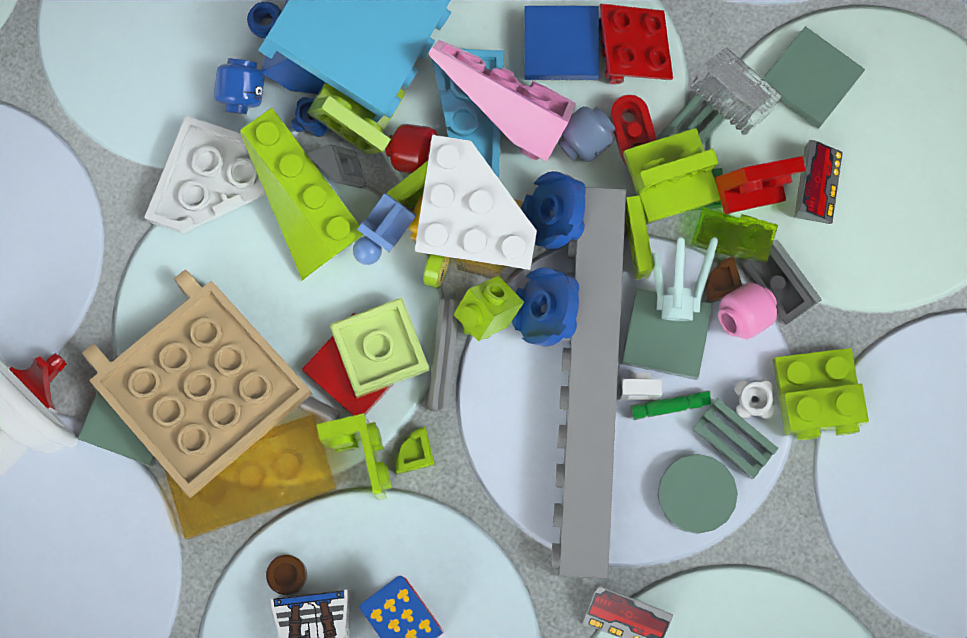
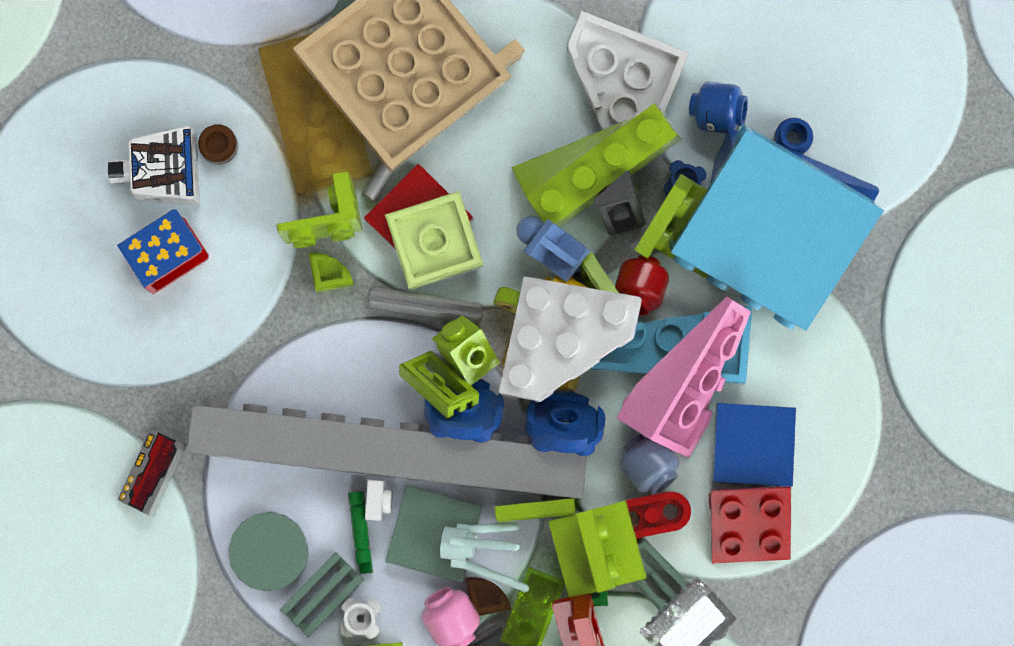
camera: 90 degrees right, 5 degrees up
none -> lime tile [399,351,479,418]

